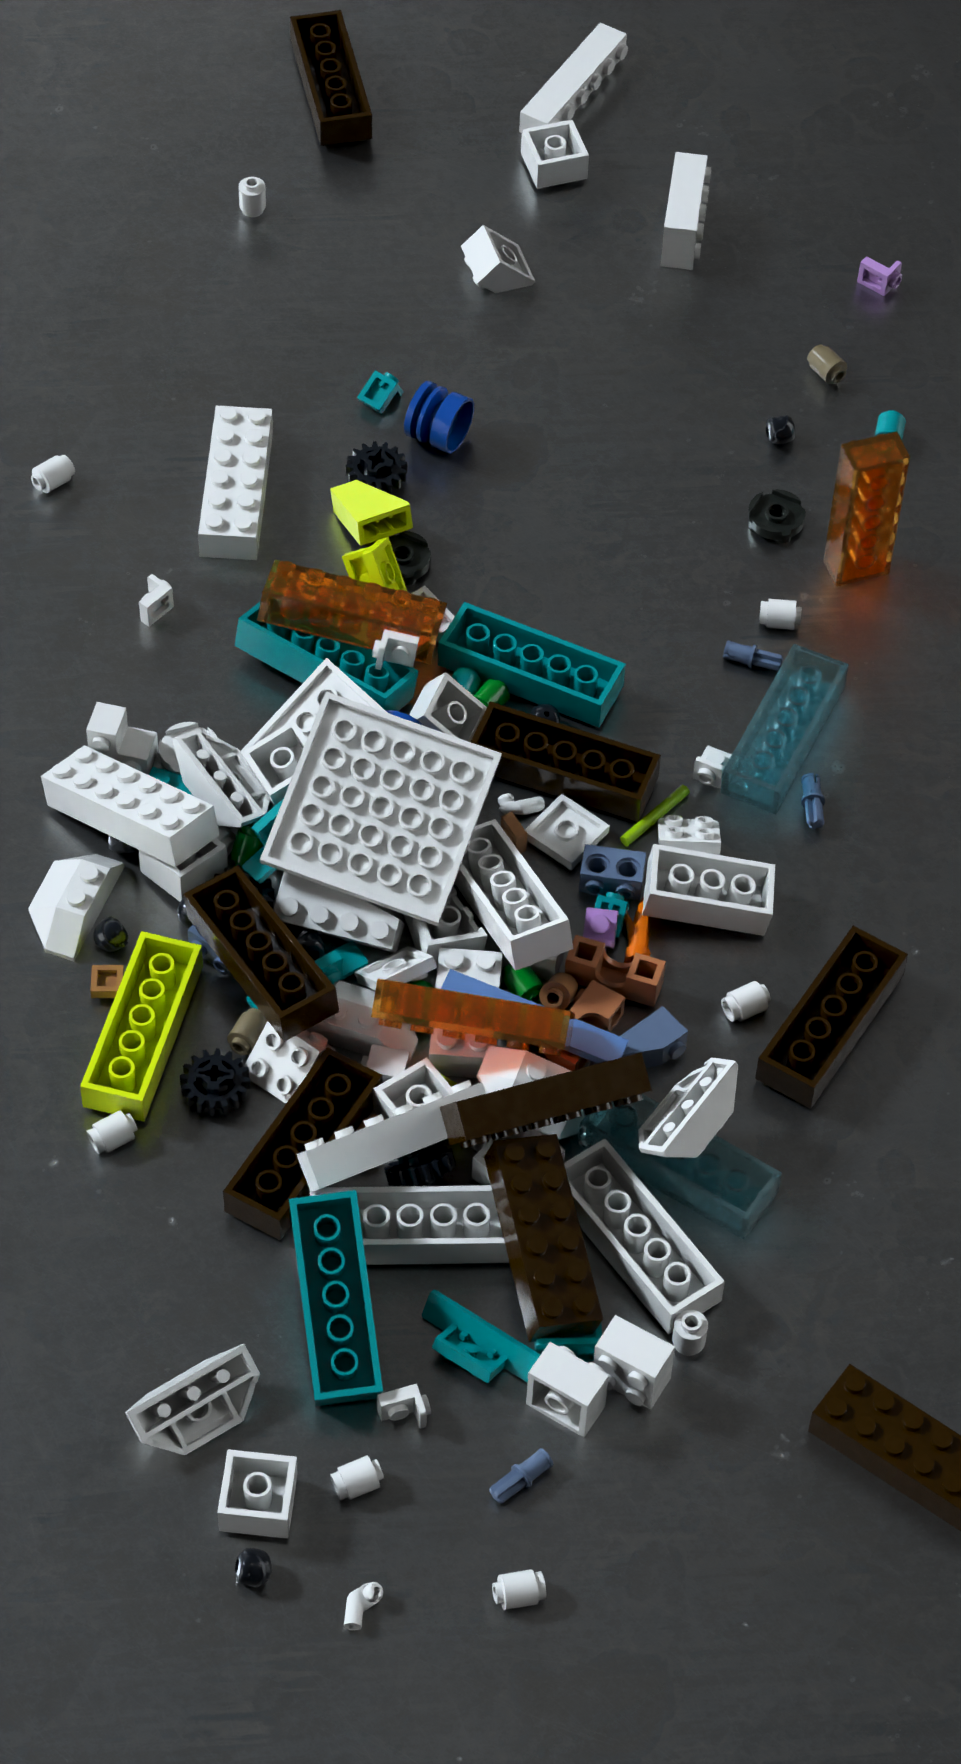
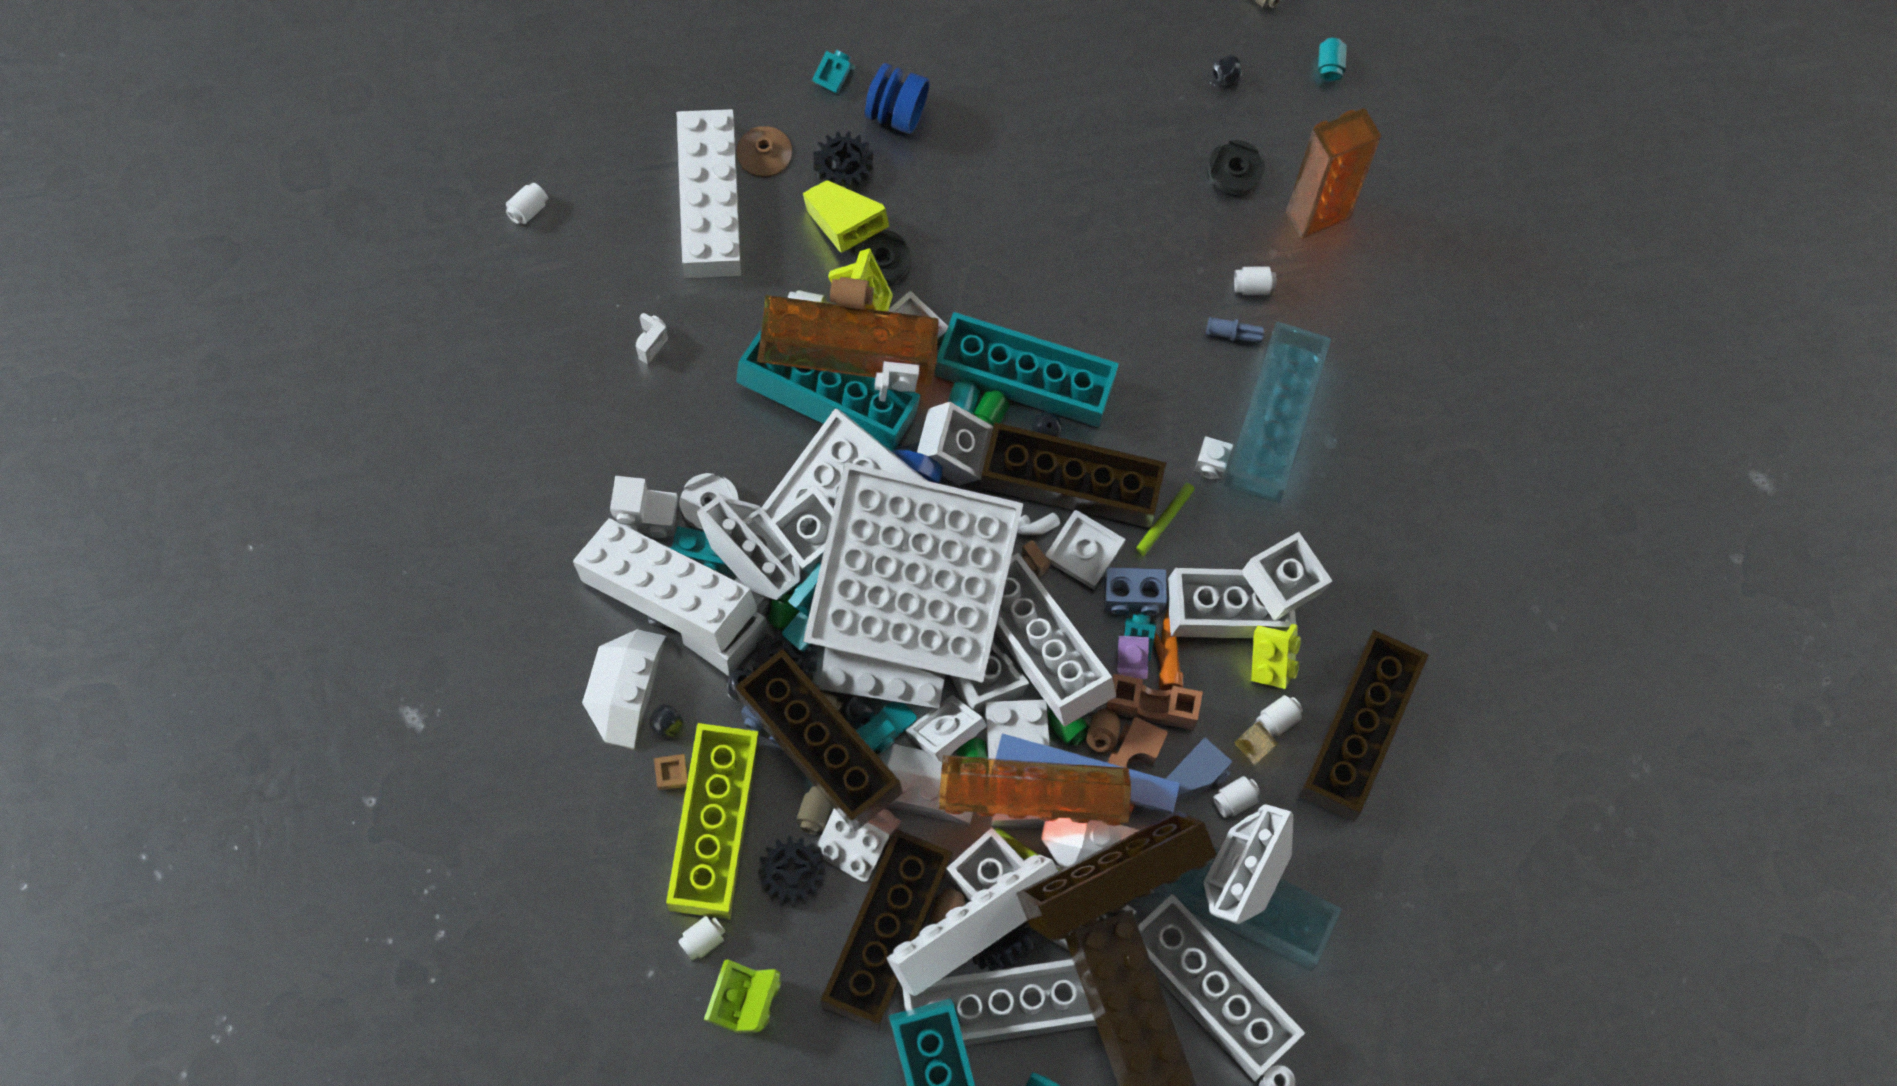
camera: 10 degrees left, 15 degrees up
white brick [361,1044,410,1083] -> none
white bracket [657,815,721,855] -> none
sand blue axle [801,773,825,829] -> none
none -> lime bracket [704,960,781,1033]
none -> medium nougat dish [736,126,792,177]
none -> medium nougat brick [830,277,874,310]
none -> white brick [1213,776,1261,818]
none -> clear yellow plate [1234,721,1279,765]
none -> white brick [1241,532,1333,621]
none -> neon yellow bracket [1251,624,1301,689]

